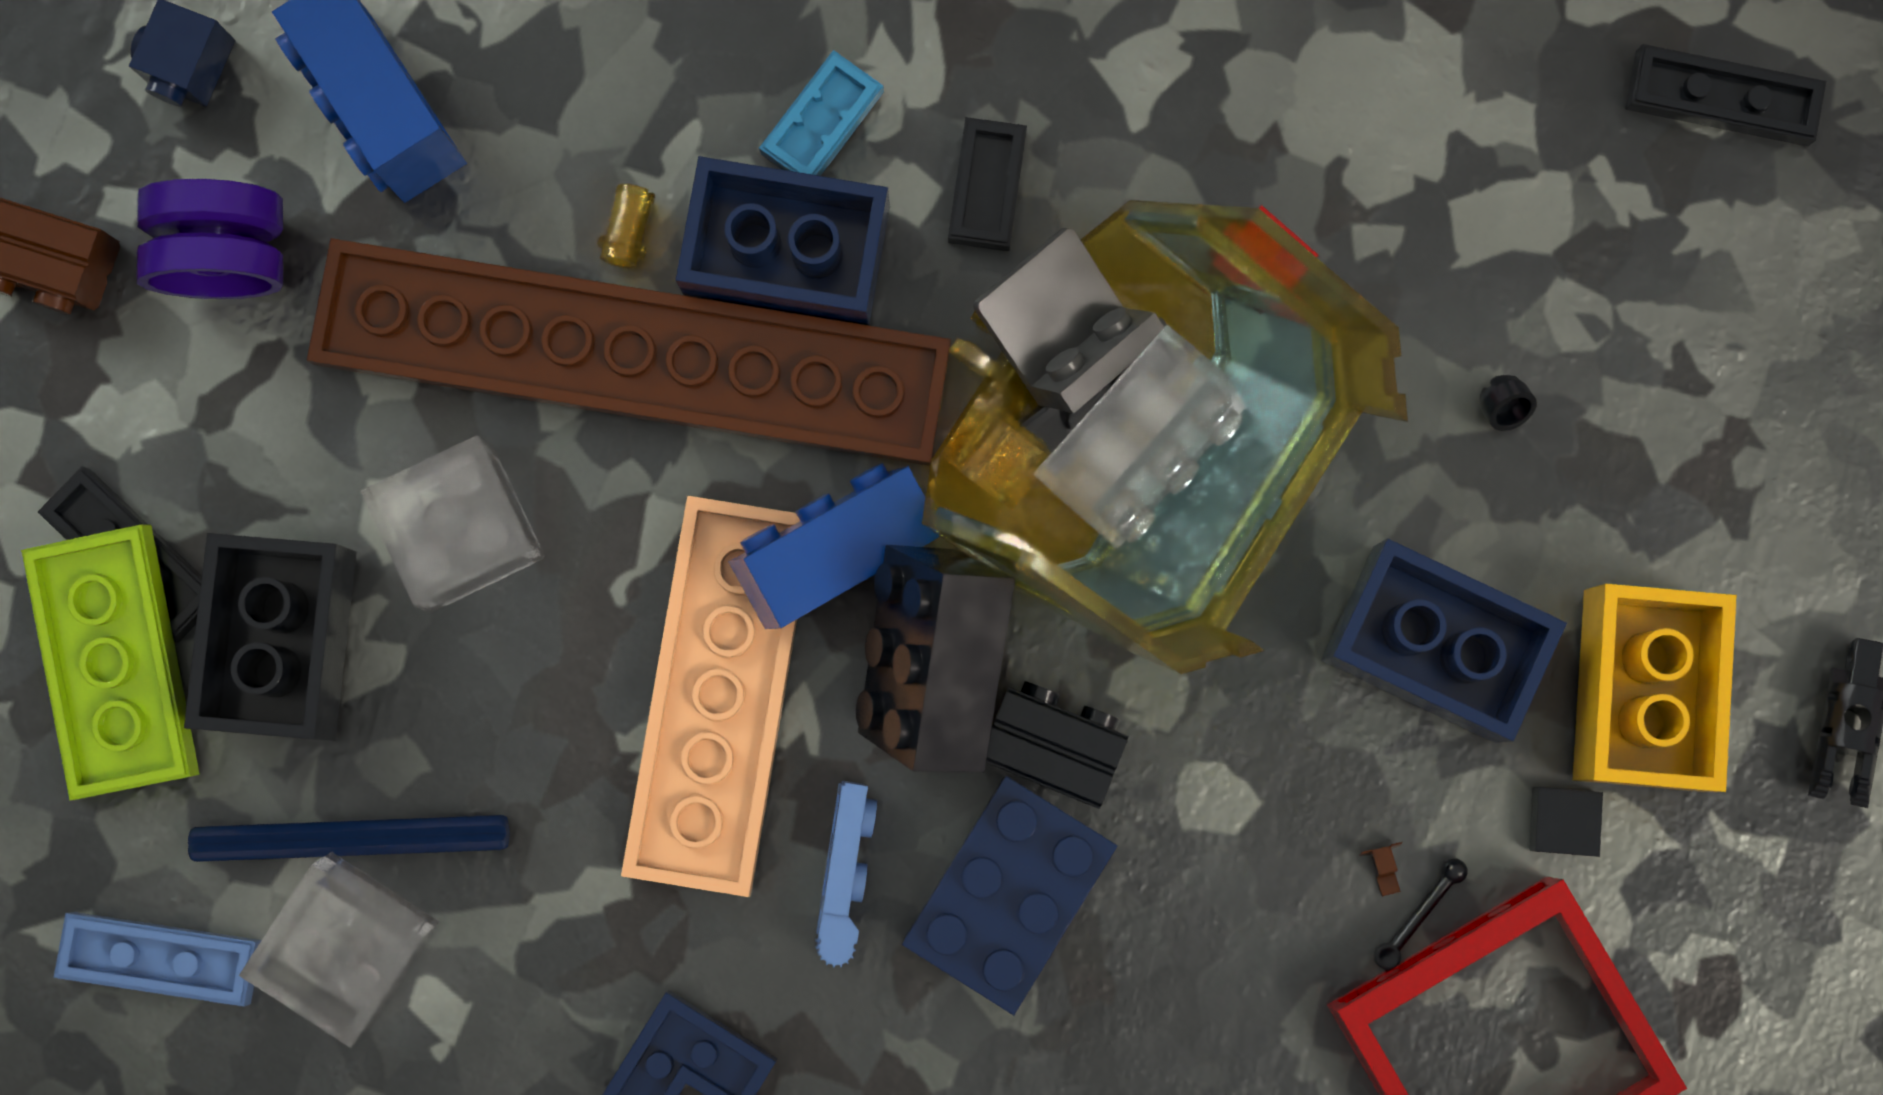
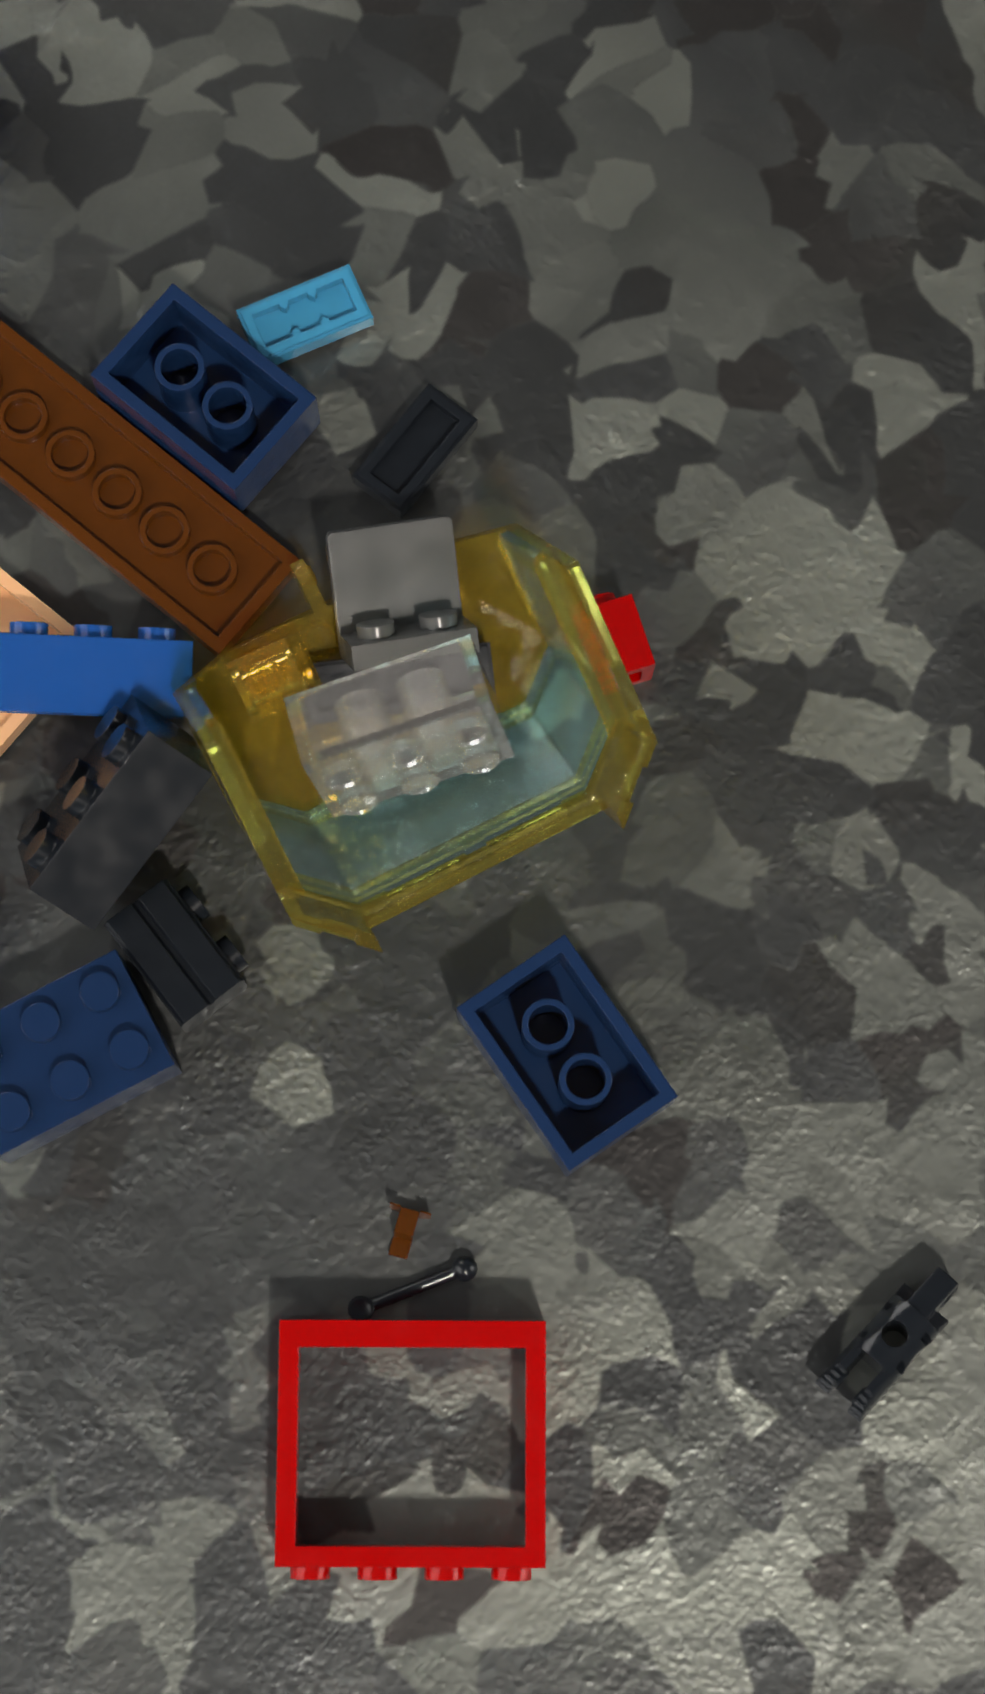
camera: 25 degrees right, 5 degrees down
clear yellow pin [597,184,656,269] -> none
black hinge [1480,375,1537,431] -> none
black tile [1530,787,1603,857] -> none
yellow brick [1572,583,1737,792] -> none

